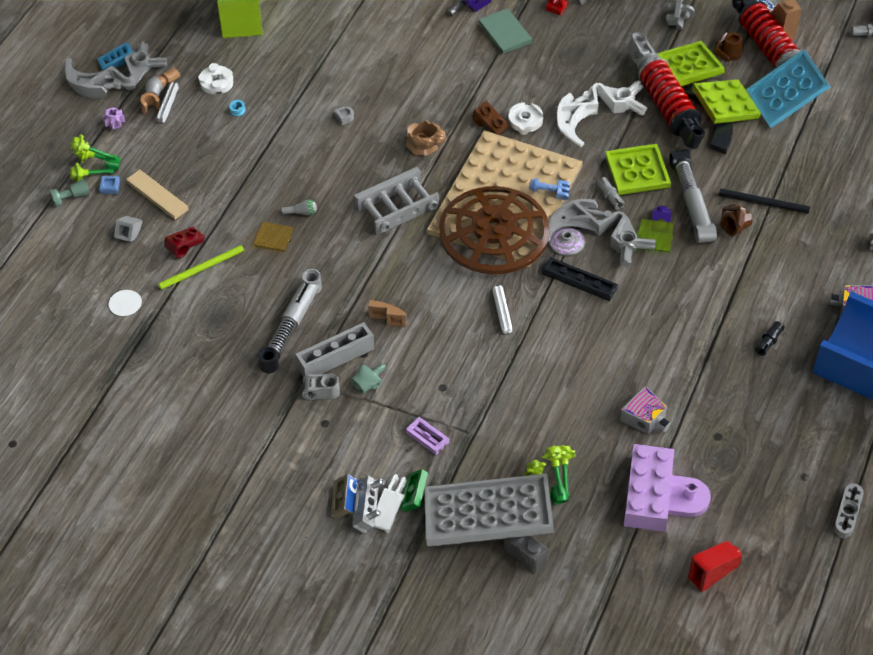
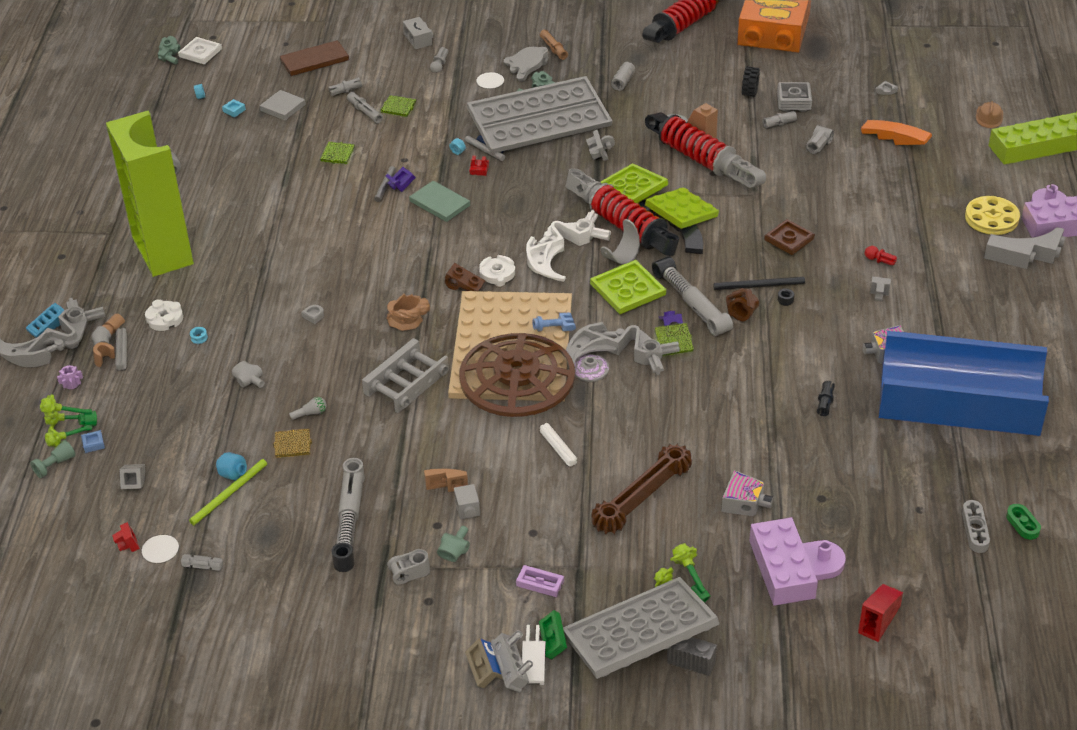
camera: 20 degrees left, 10 degrees down
tan tile [126,170,188,220] -> none
dark red plate [164,227,205,258] -> none
light grey brick [295,322,374,377] -> none
black tile [542,257,618,301] -> none
light grey pin [597,177,625,210] -> none
reddish brown piece [714,32,743,62] -> none
medium azure plate [746,49,831,128] -> none
none -> red tile [112,522,140,552]
none -> light grey axle [181,554,223,571]
none -> dark azure head [216,452,247,481]
none -> light grey piece [232,361,265,388]
none -> light grey brick [454,484,480,519]
none -> reddish brown arm [591,443,692,535]
none -> light grey piece [600,219,640,265]
none -> reddish brown plate [764,219,815,255]
none -> black axle [777,288,795,306]

